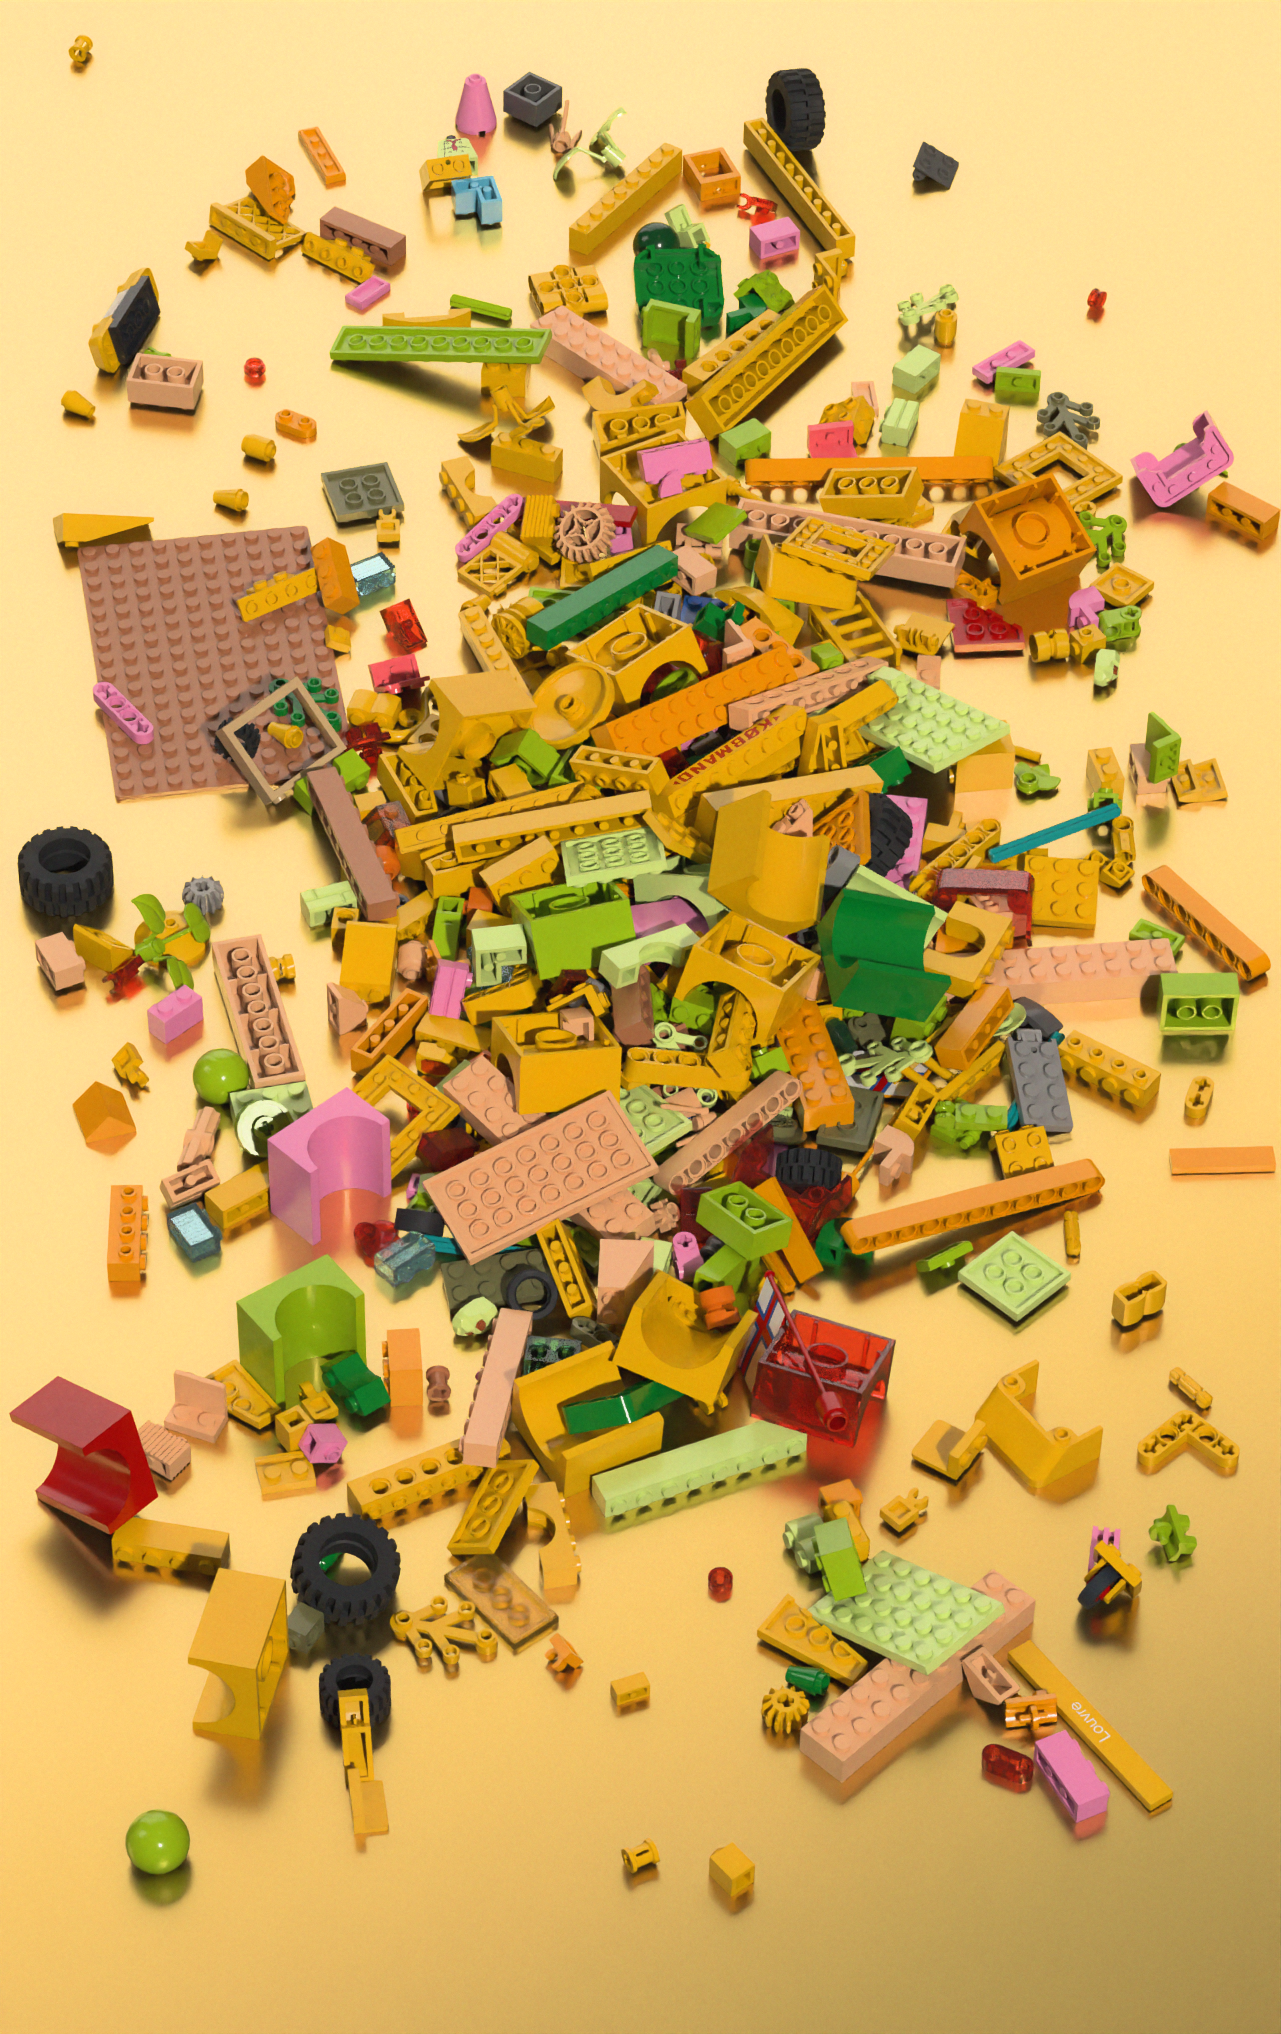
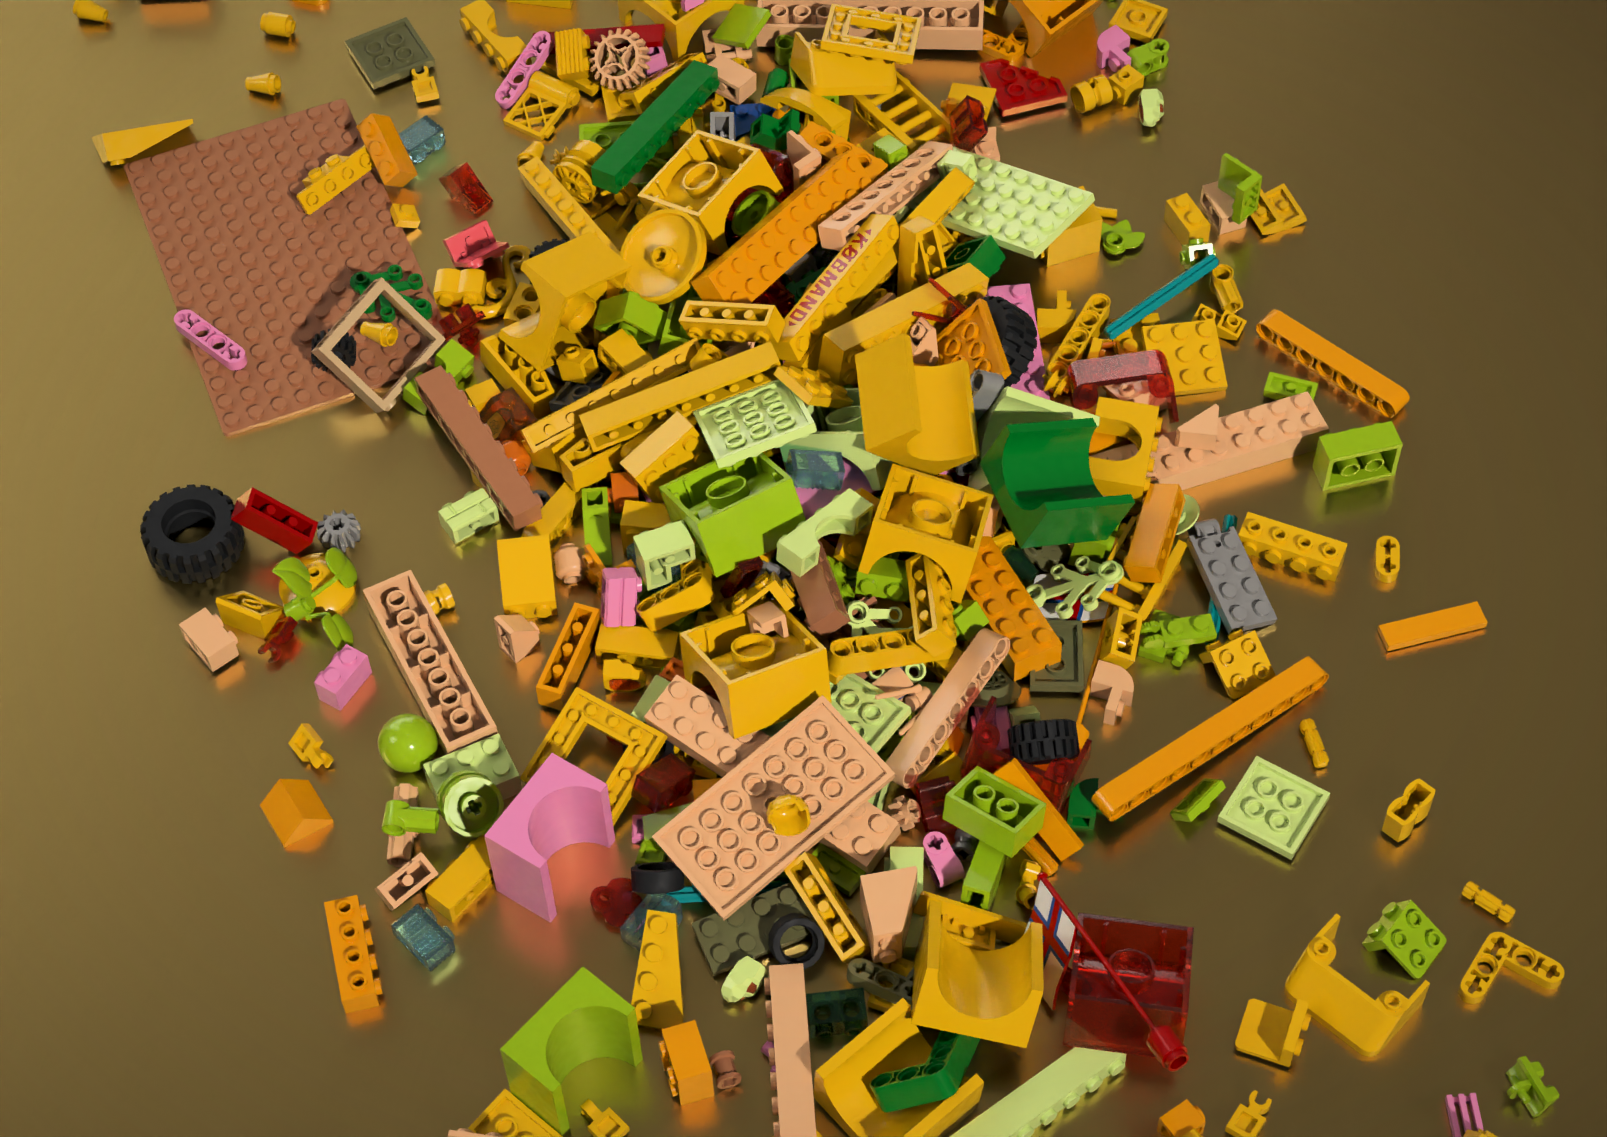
camera: 10 degrees left, 10 degrees up
green brick [320,1351,391,1416] -> none
yellow brick [331,907,360,947] -> none
orange wheel [699,1285,741,1331] -> none
dark grey slope [1014,997,1064,1040] -> none
none -> red brick [231,487,318,554]
none -> lime piece [381,800,440,836]
none -> yellow wing [631,909,684,1029]
none -> green cone [762,68,789,97]
none -> yellow hair [766,794,811,836]
none -> clear light blue brick [786,449,845,491]
none -> clear red plant [912,277,969,325]
none -> clear red brick [949,95,988,152]
none -> light nougat slope [1175,404,1219,451]
none -> lime bracket [1362,900,1446,979]

